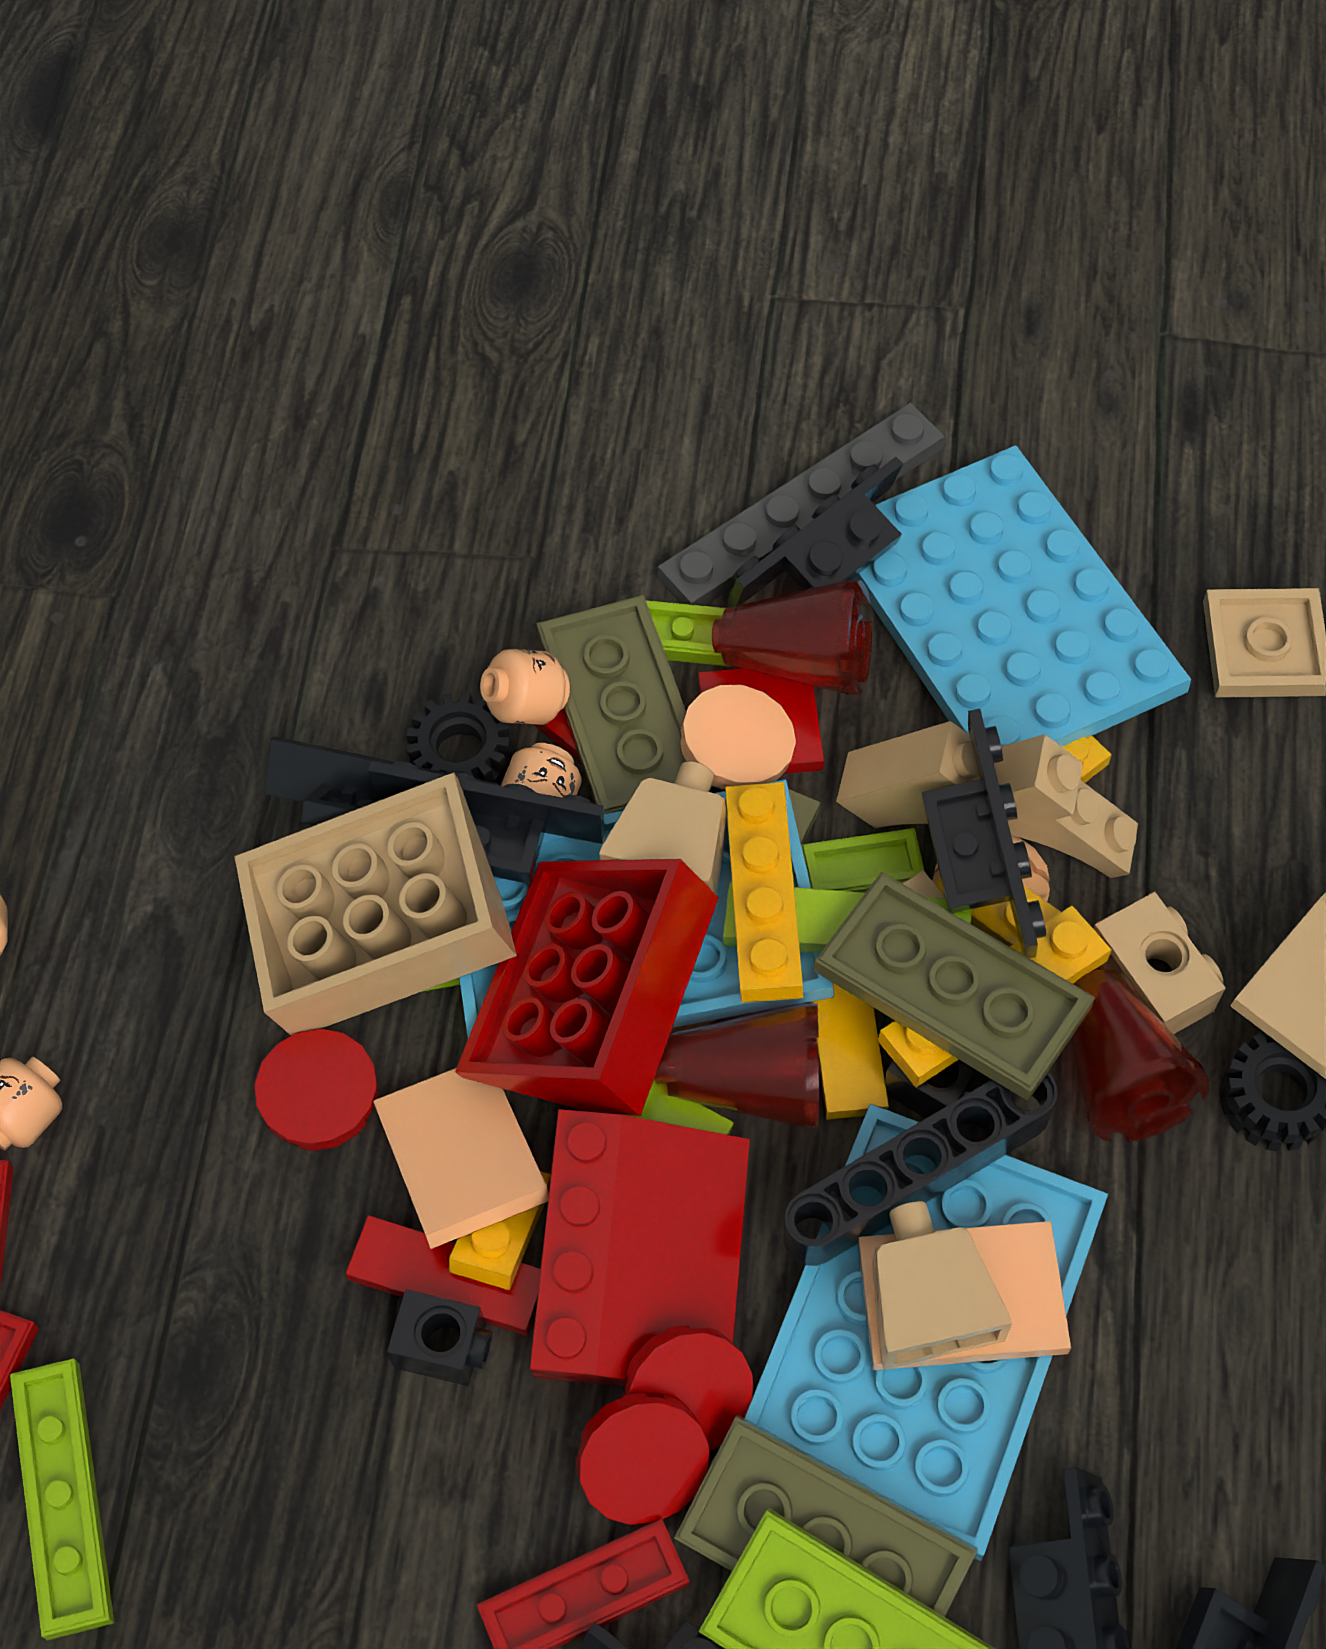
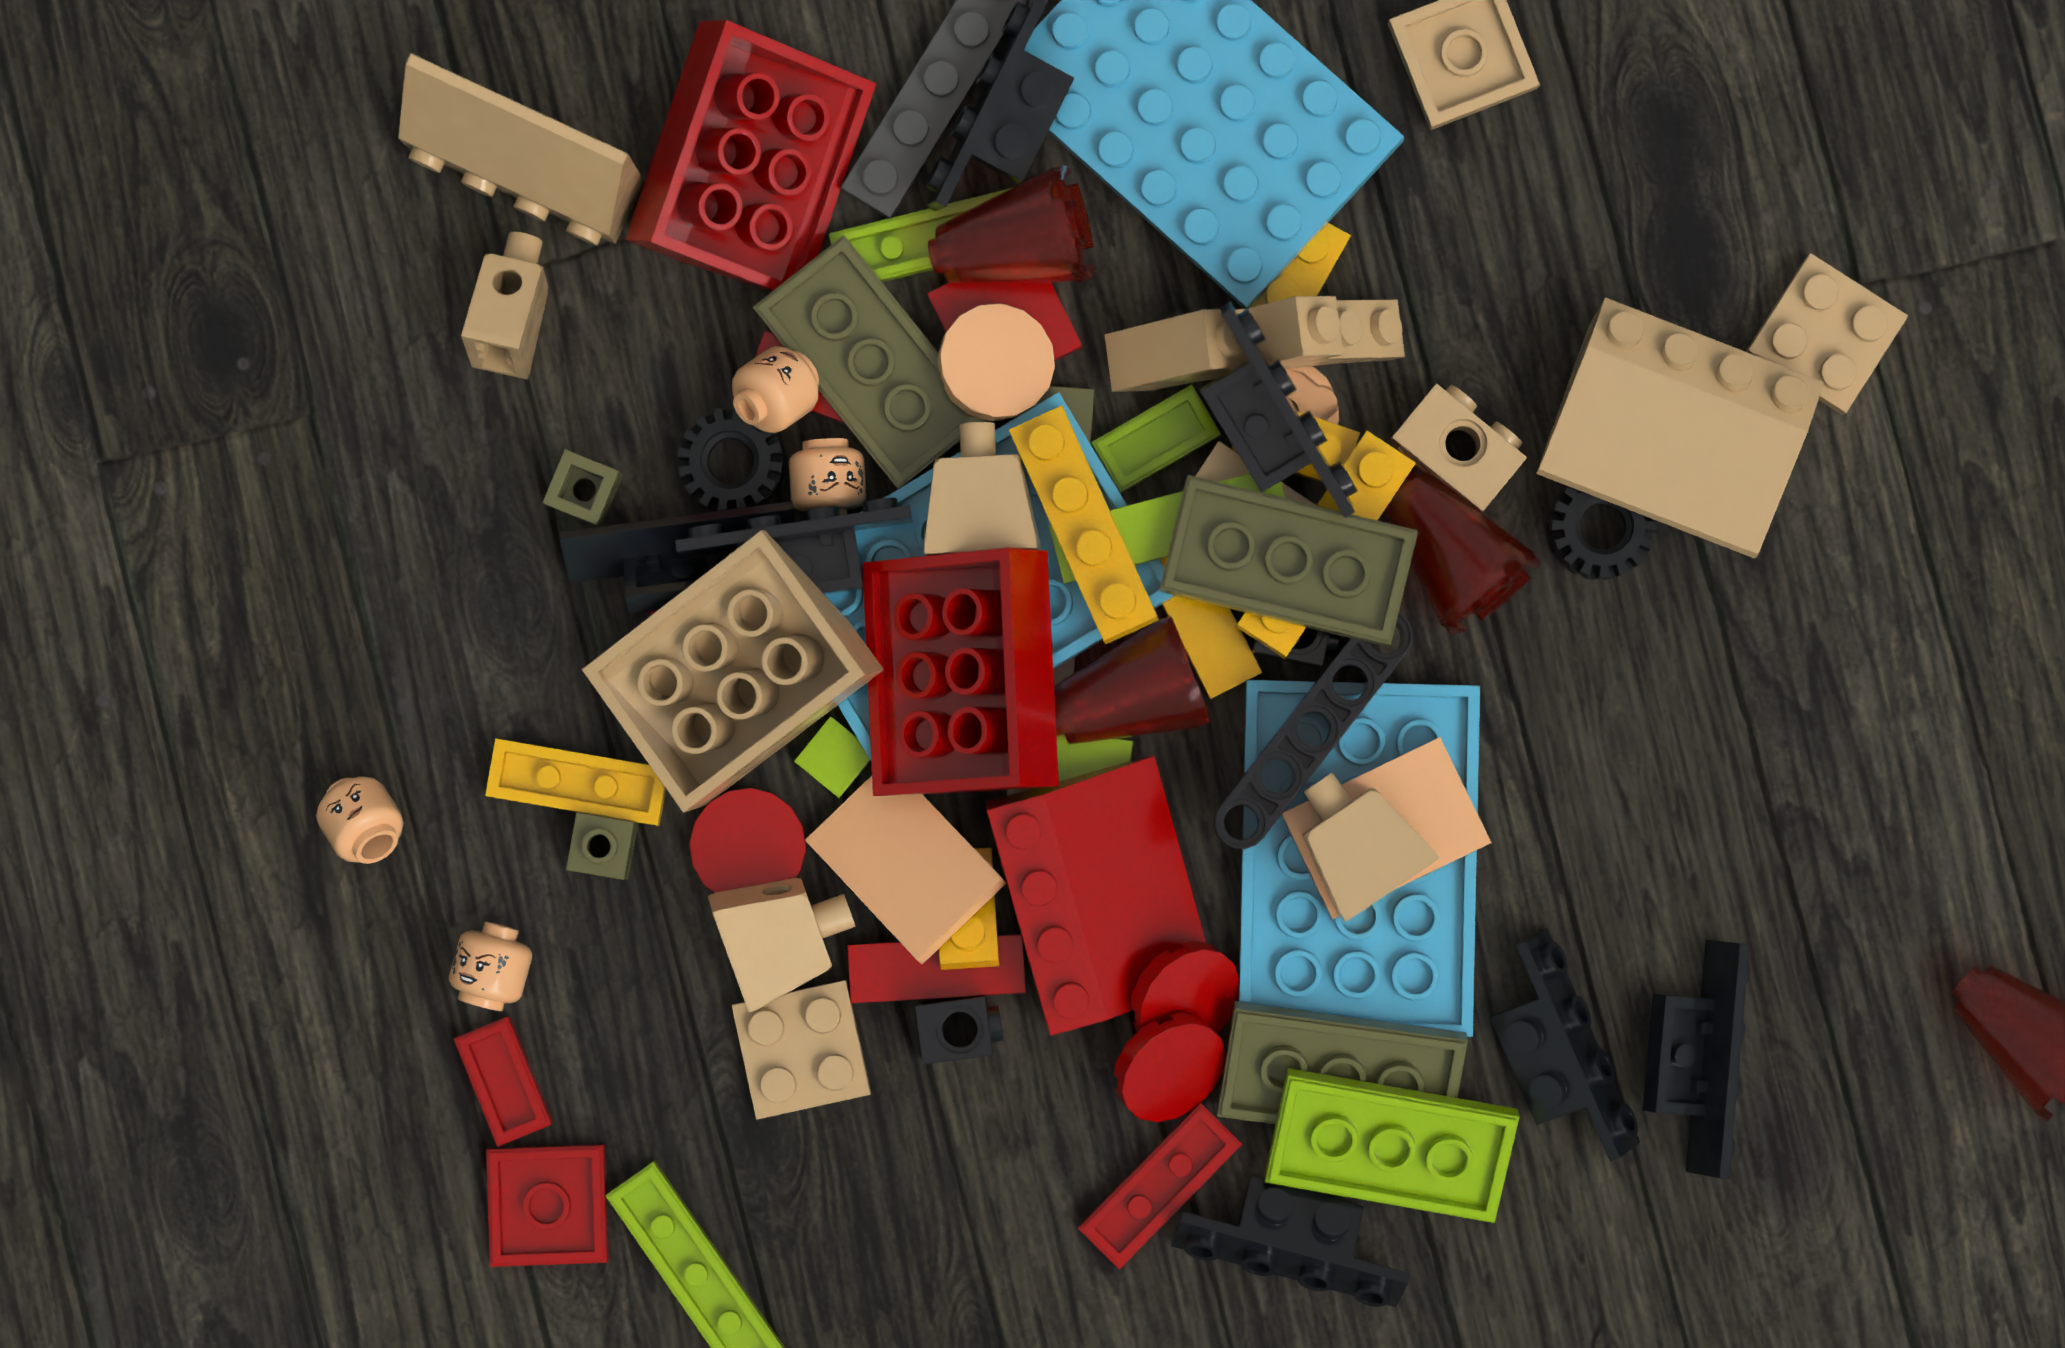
camera: 20 degrees left, 25 degrees up
none -> tan slope [398,54,645,246]
none -> tan torso [461,232,548,380]
none -> yellow plate [485,738,666,826]
none -> olive plate [543,449,623,527]
none -> olive plate [566,812,638,880]
none -> red slope [625,20,877,292]
none -> tan torso [708,878,856,1012]
none -> tan plate [732,980,871,1120]
none -> lime tile [794,717,871,798]

